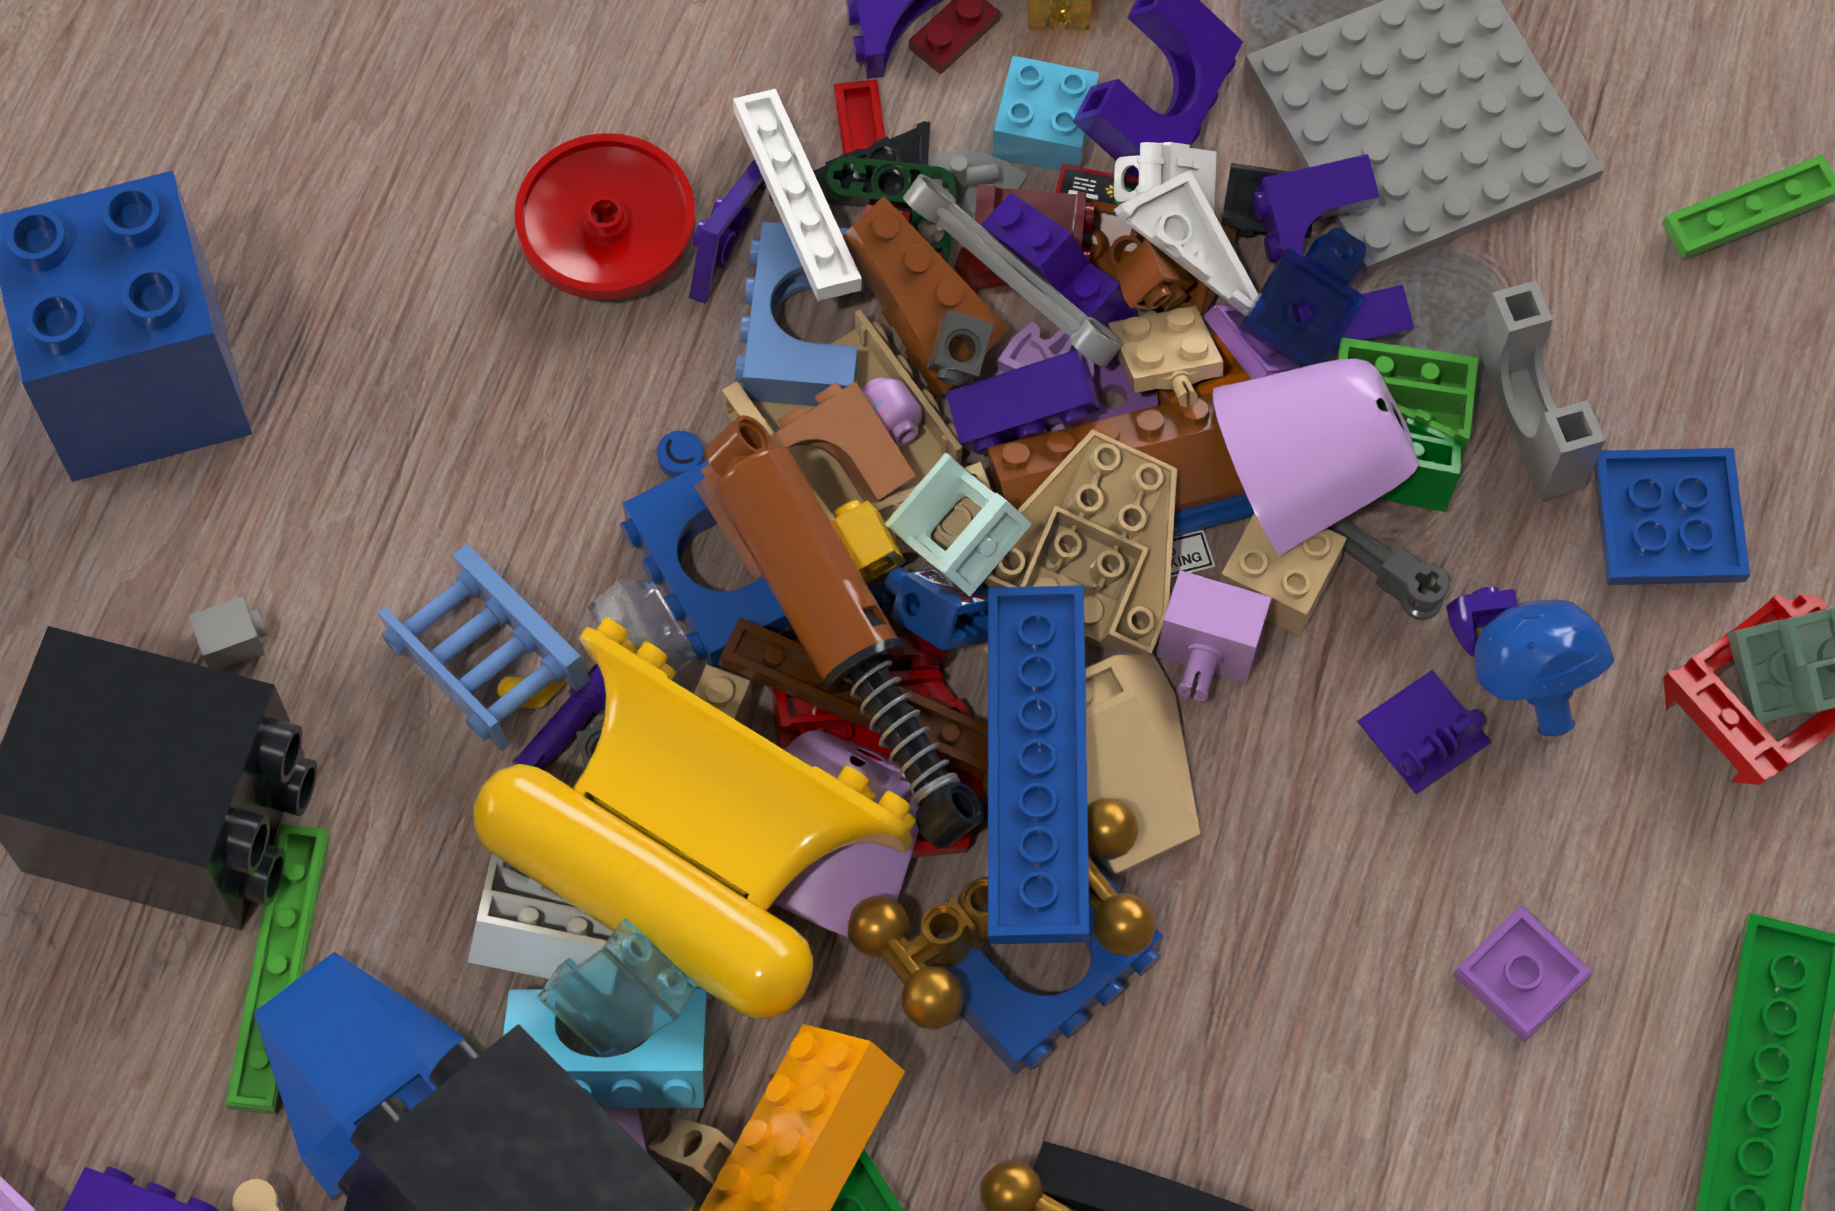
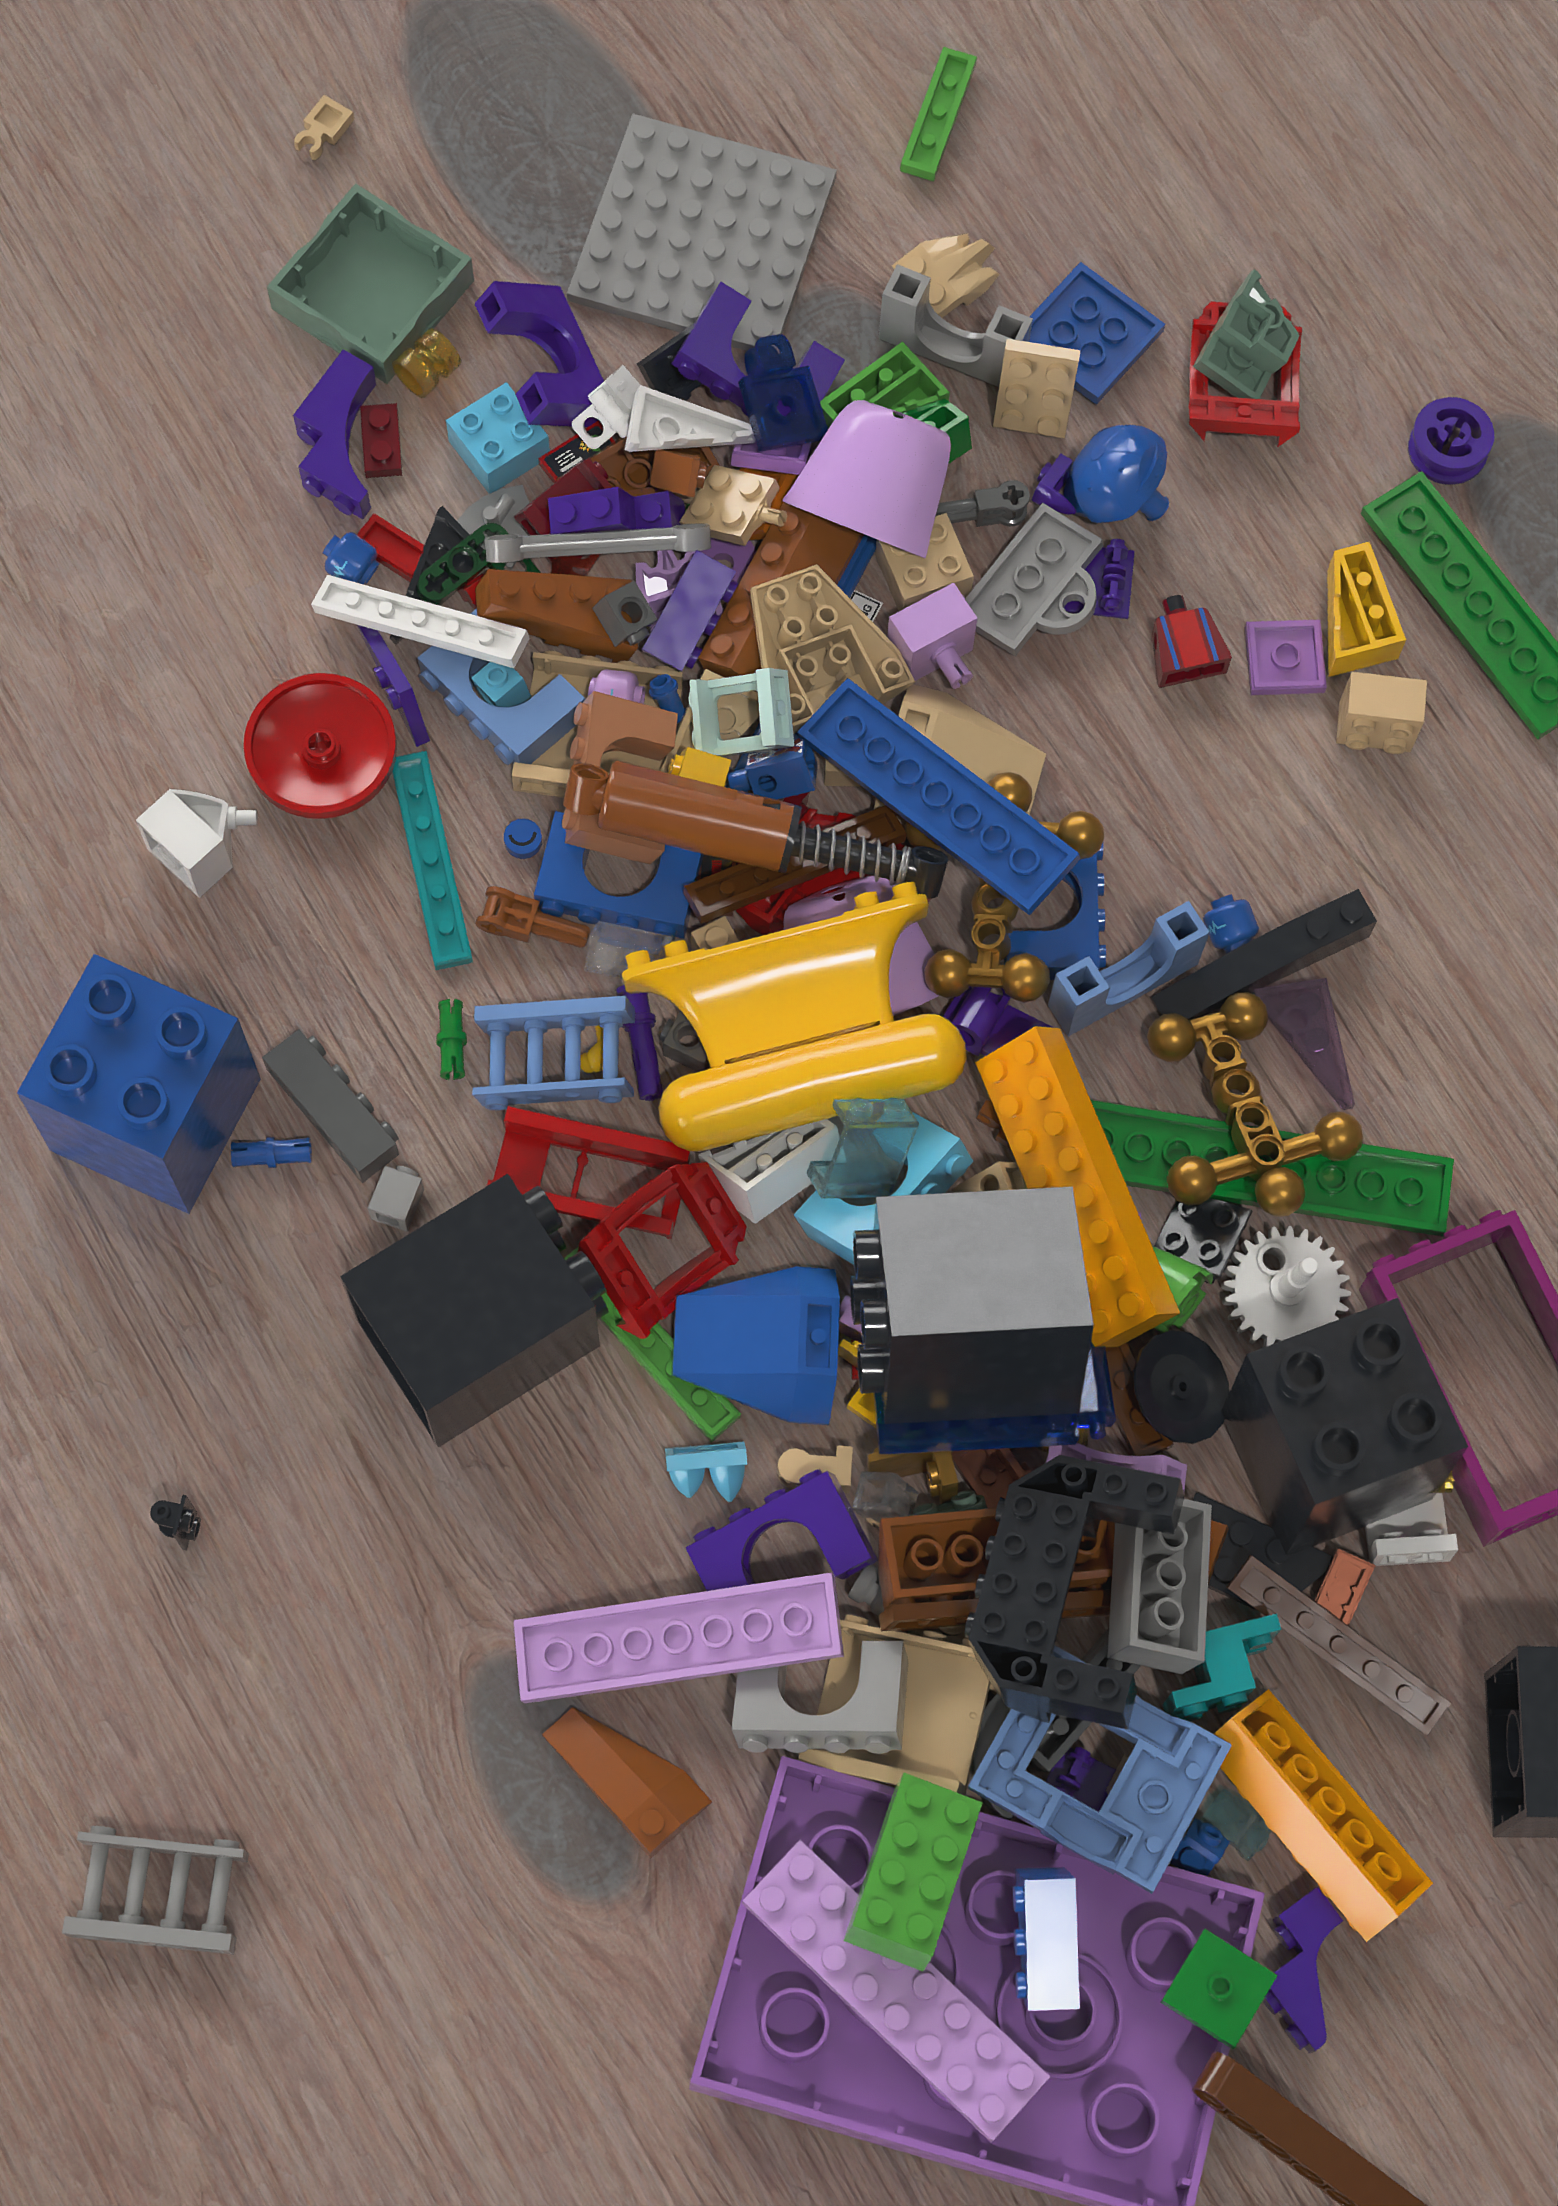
camera: 50 degrees left, 5 degrees up
none -> white piece [136,789,257,898]
none -> blue pin [231,1137,312,1168]
none -> dark grey brick [262,1029,399,1183]
none -> blue head [322,532,380,585]
none -> teal tile [392,751,473,970]
none -> green pin [436,999,467,1080]
none -> medium azure brick [471,662,532,707]
none -> dark orange connector [475,886,590,948]
none -> red piece [487,1106,690,1239]
none -> red wedge [577,1162,747,1339]
none -> blue pin [649,674,686,723]
none -> medium azure tile [665,1441,747,1502]
none -> tan plate [892,233,1000,318]
none -> dark purple piece [943,986,1052,1056]
none -> light grey plate [965,503,1103,656]
none -> tan plate [993,339,1080,438]
none -> medium blue arch [1048,901,1210,1037]
none -> torso [1152,595,1232,688]
none -> blue head [1203,894,1259,954]
none -> yellow wedge [1327,542,1406,677]
none -> tan brick [1336,672,1427,754]

